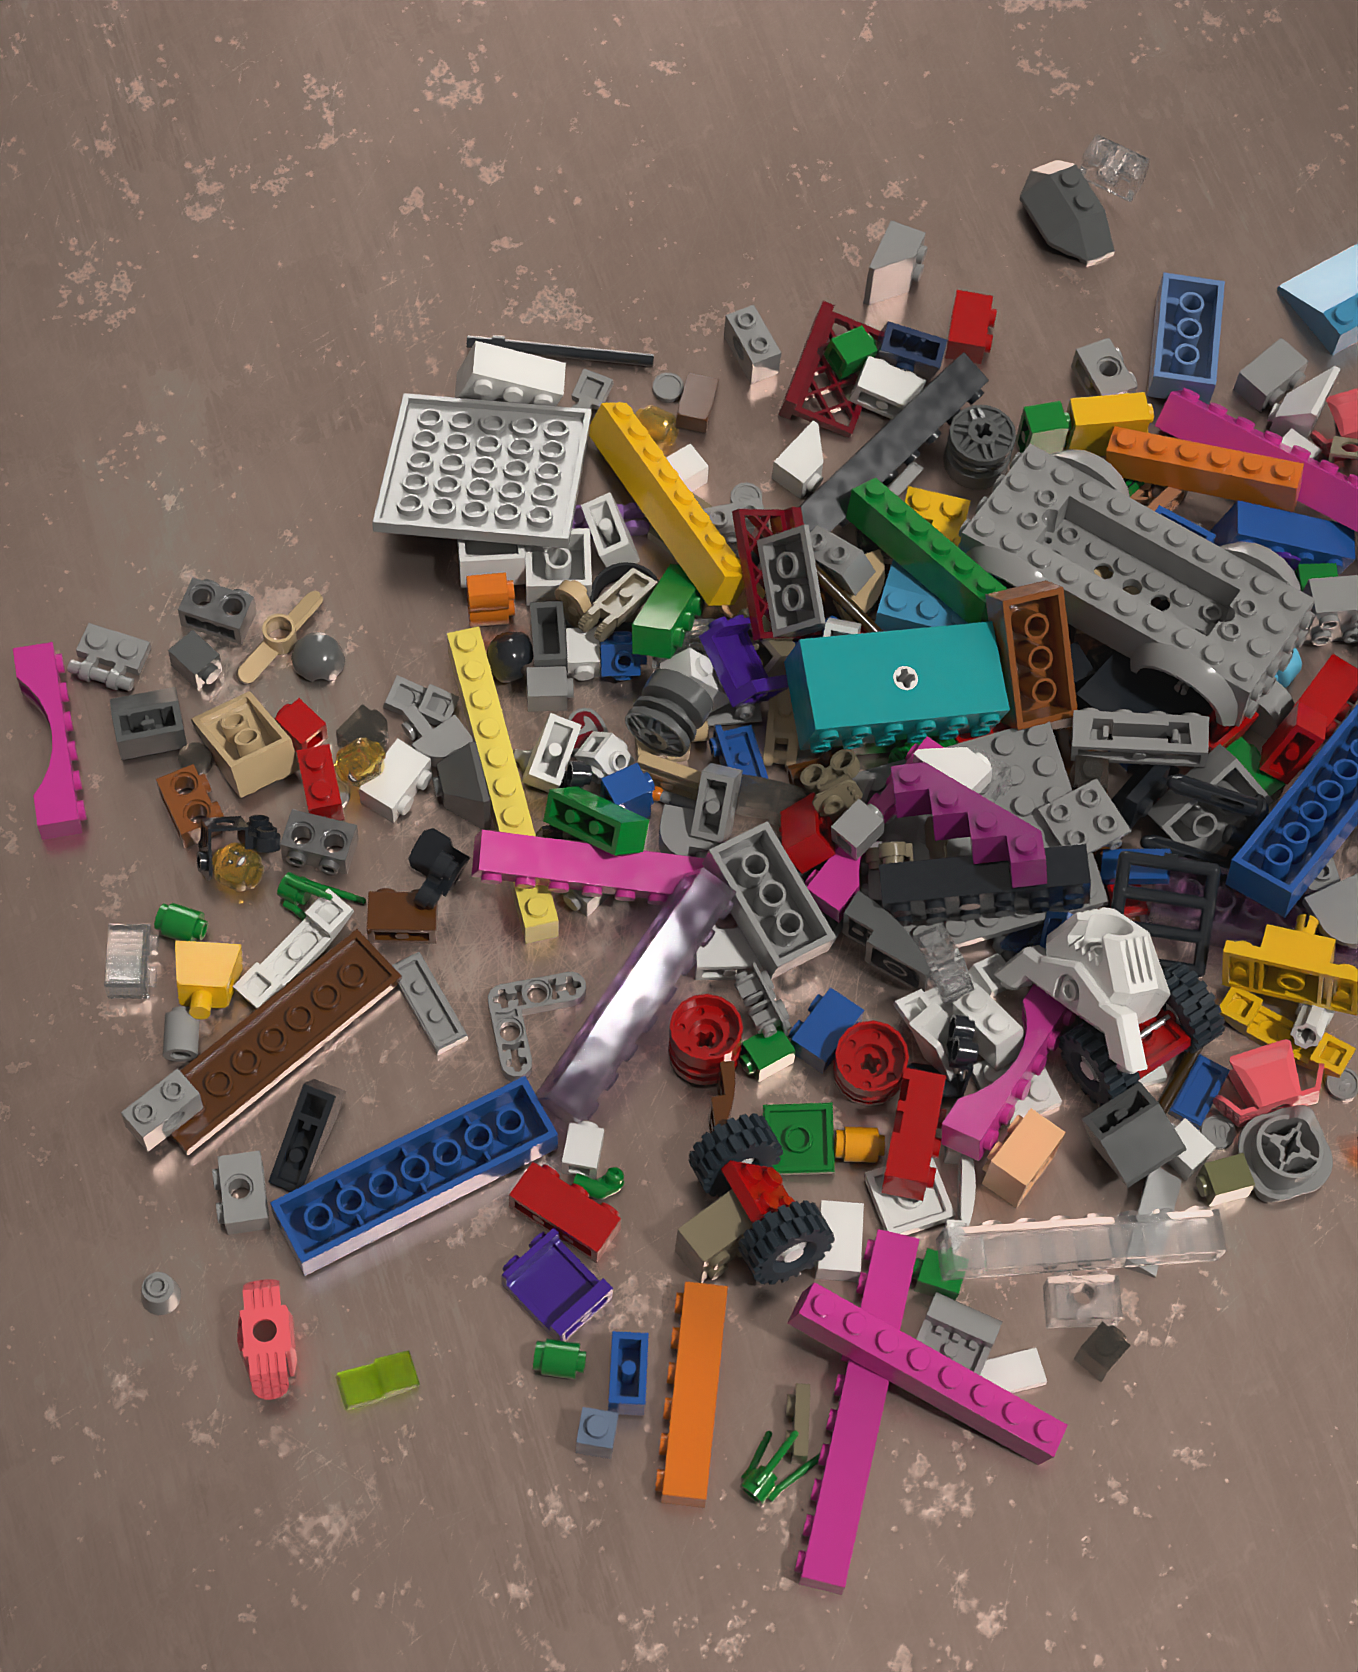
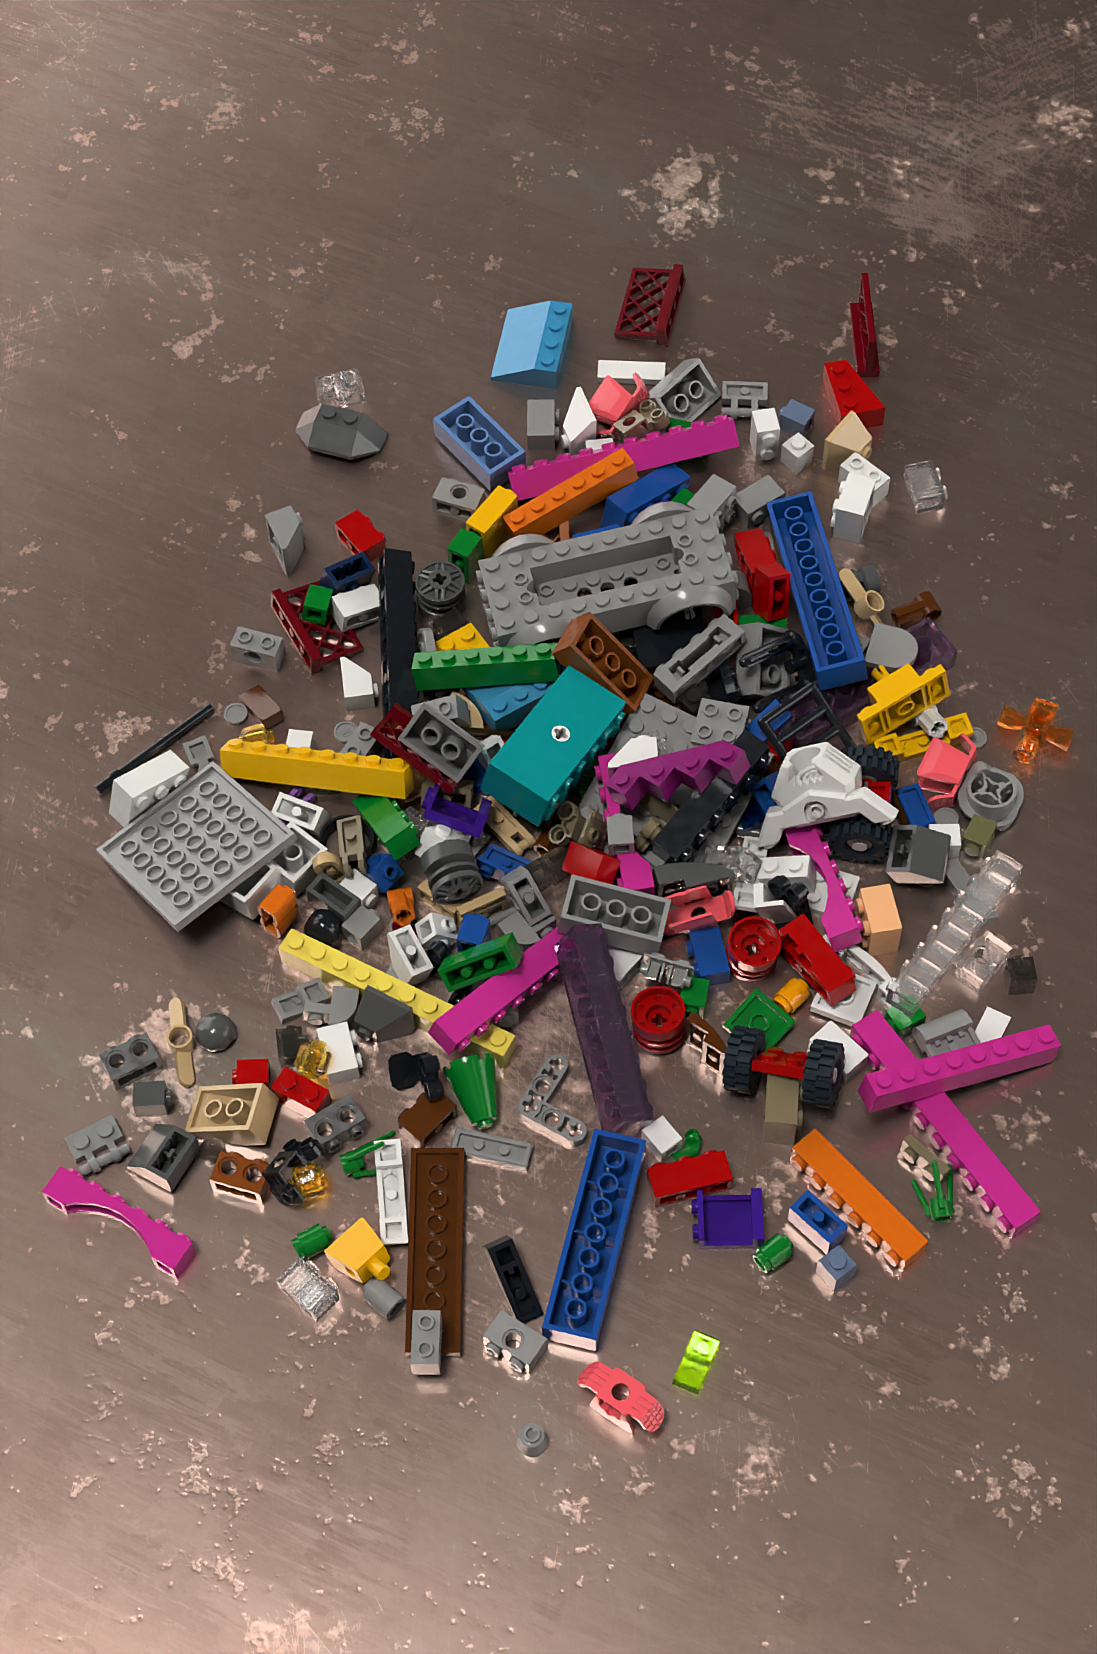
camera: 40 degrees left, 5 degrees down
none -> orange piece [386,887,415,927]
none -> clear smoke brick [432,607,470,642]
none -> green cone [443,1053,497,1129]
none -> coral piece [663,886,735,936]

